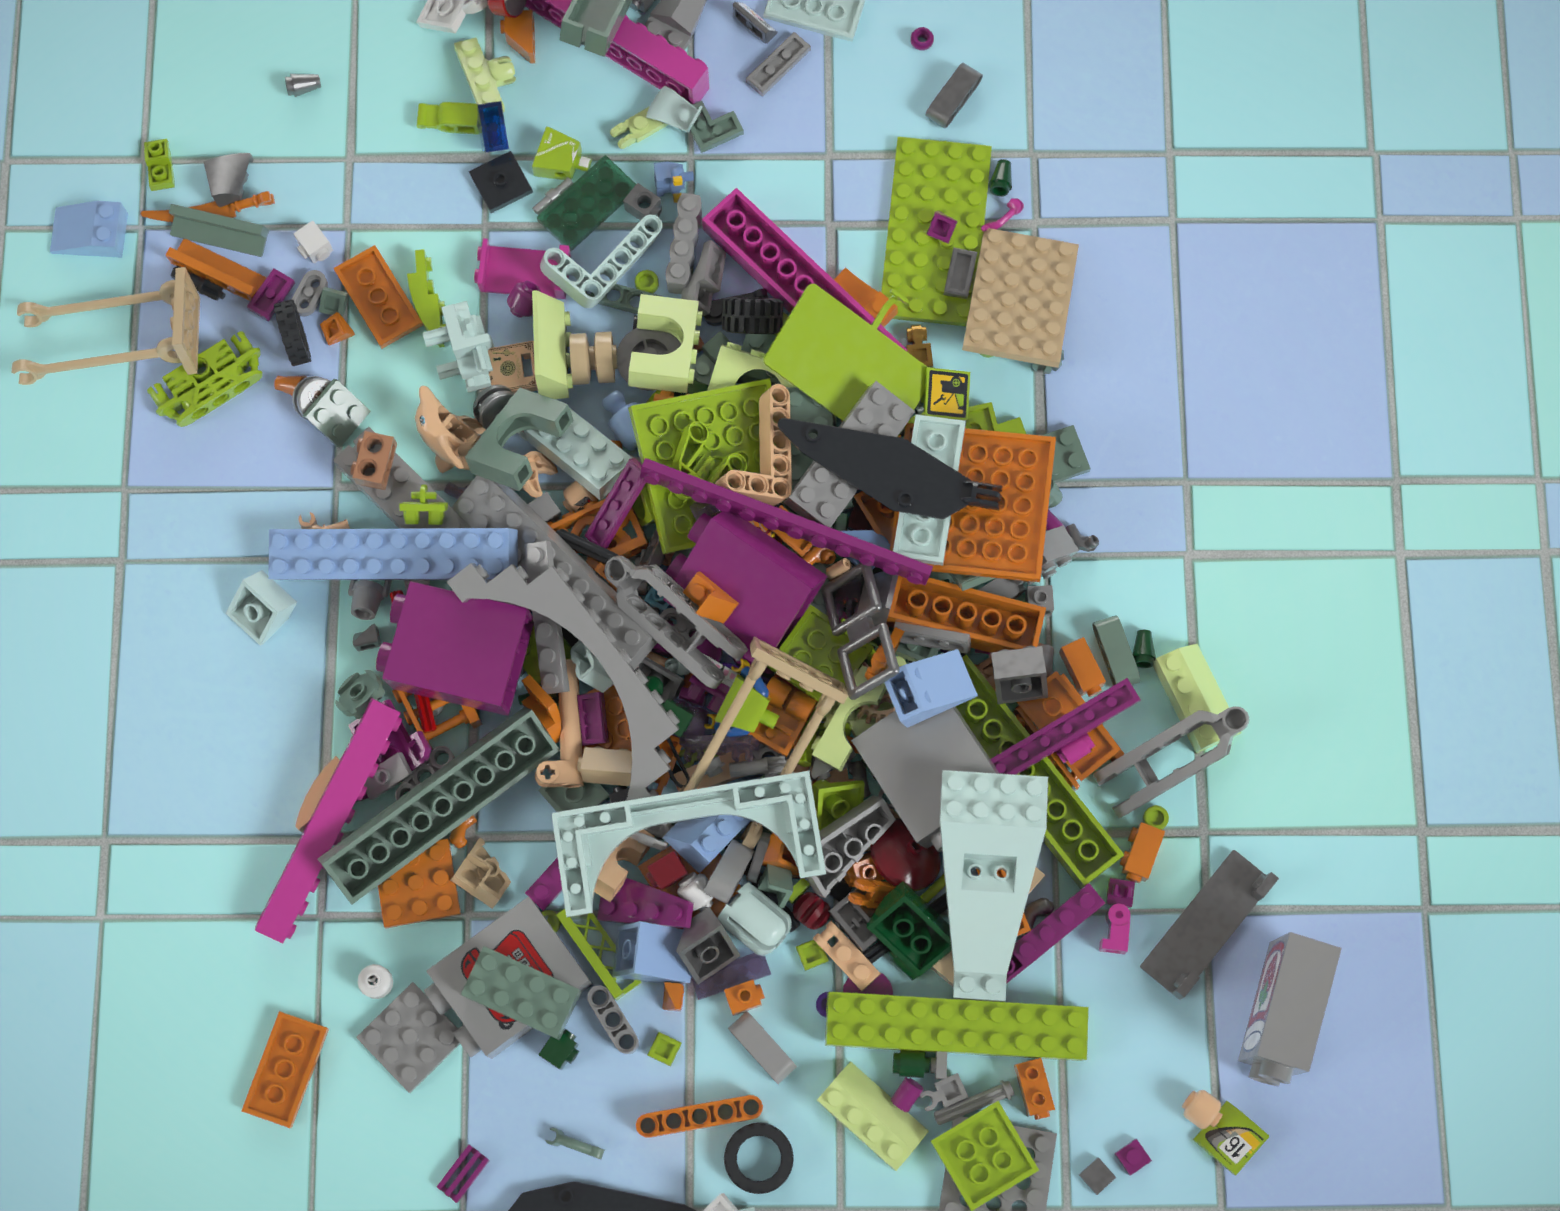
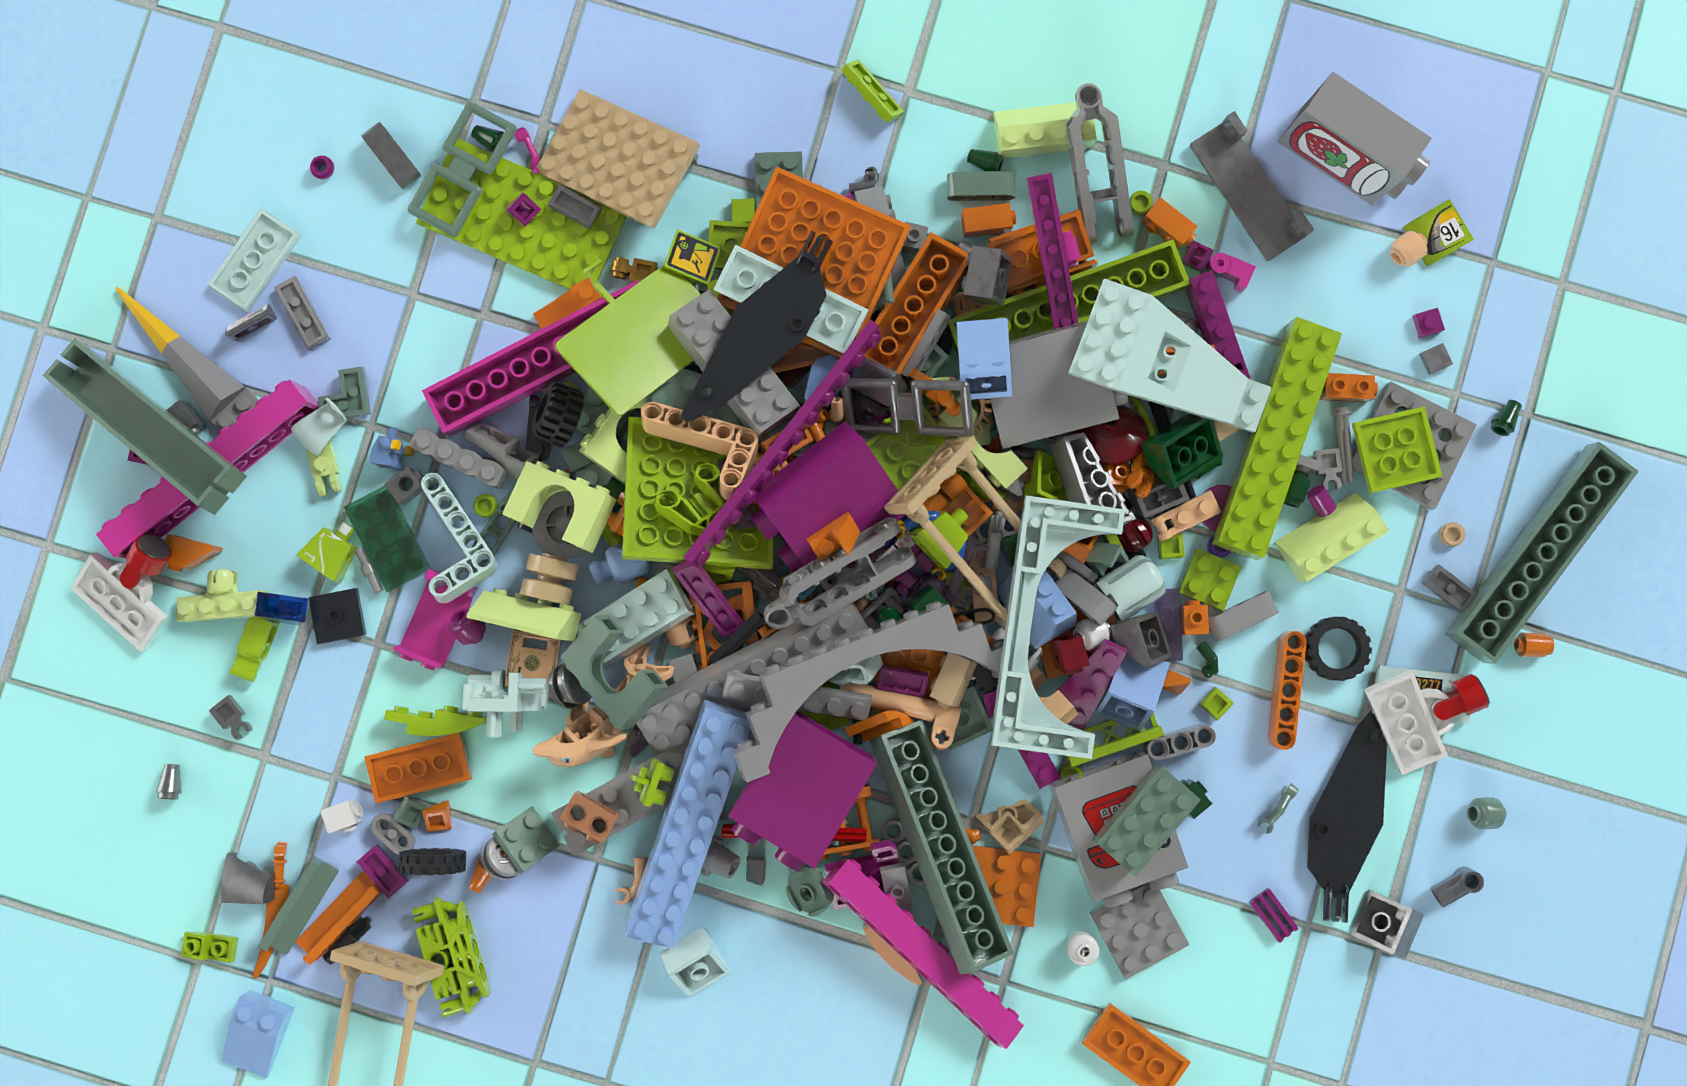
camera: 75 degrees left, 10 degrees up
none -> flat silver plate [208,695,253,740]
none -> sand green bar [407,101,517,237]
none -> lime plate [841,59,905,123]
none -> lime plate [1177,548,1241,611]
none -> dark green arm [1196,641,1219,678]

